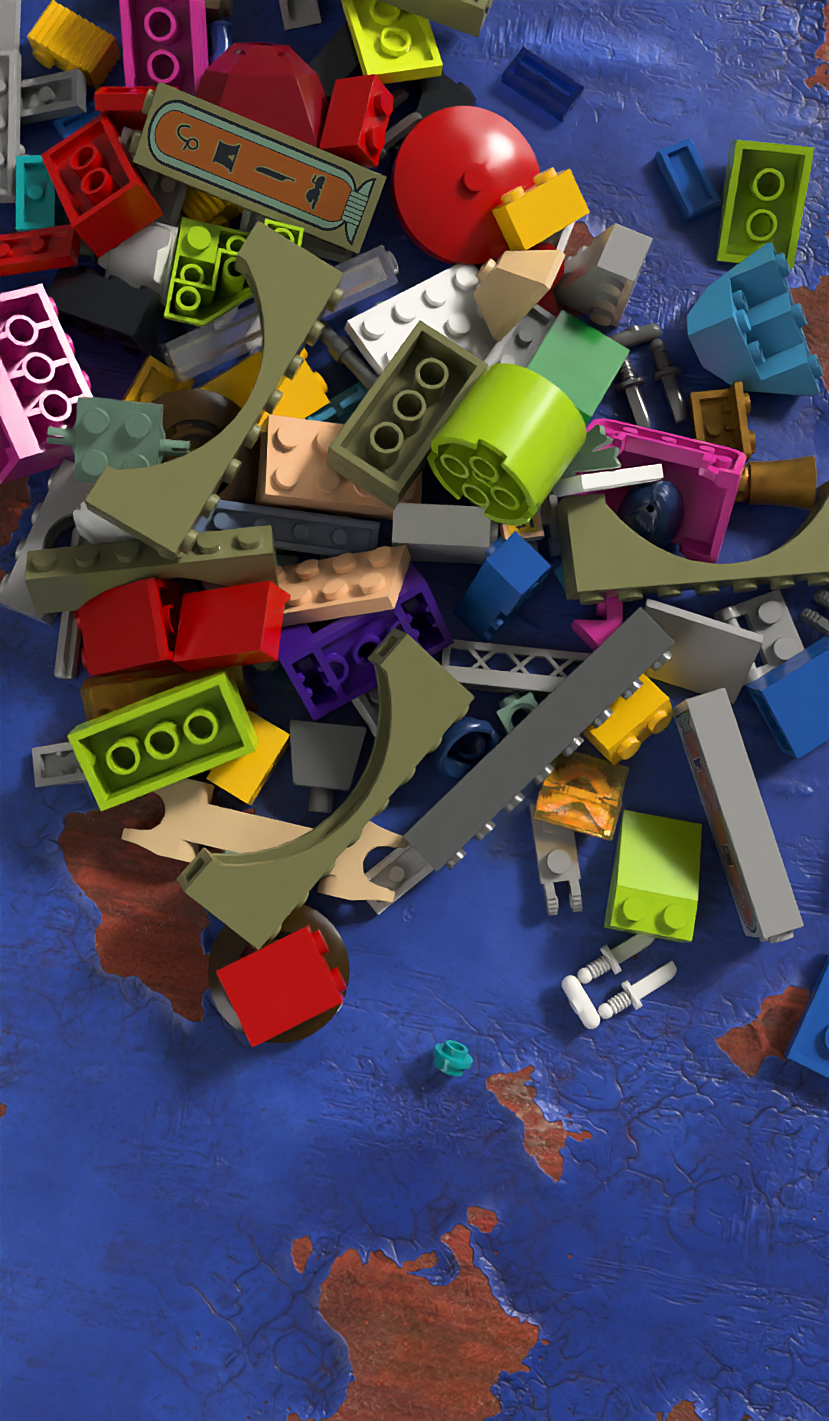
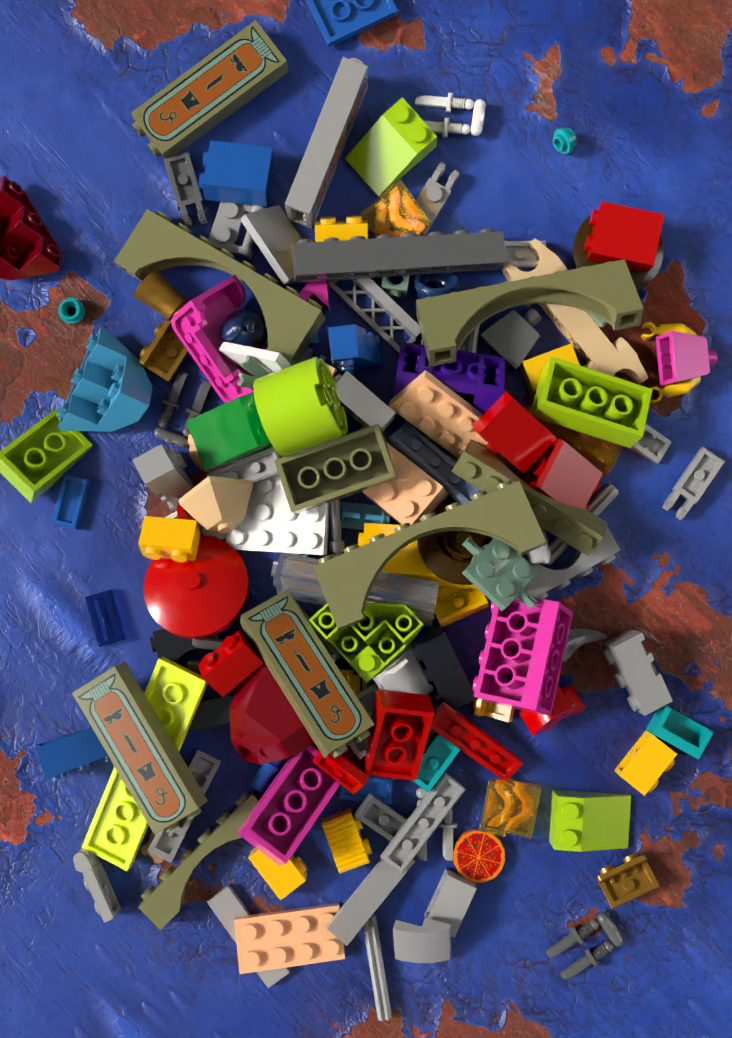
camera: 145 degrees left, 5 degrees up
none -> dark pink torso [641,322,718,403]

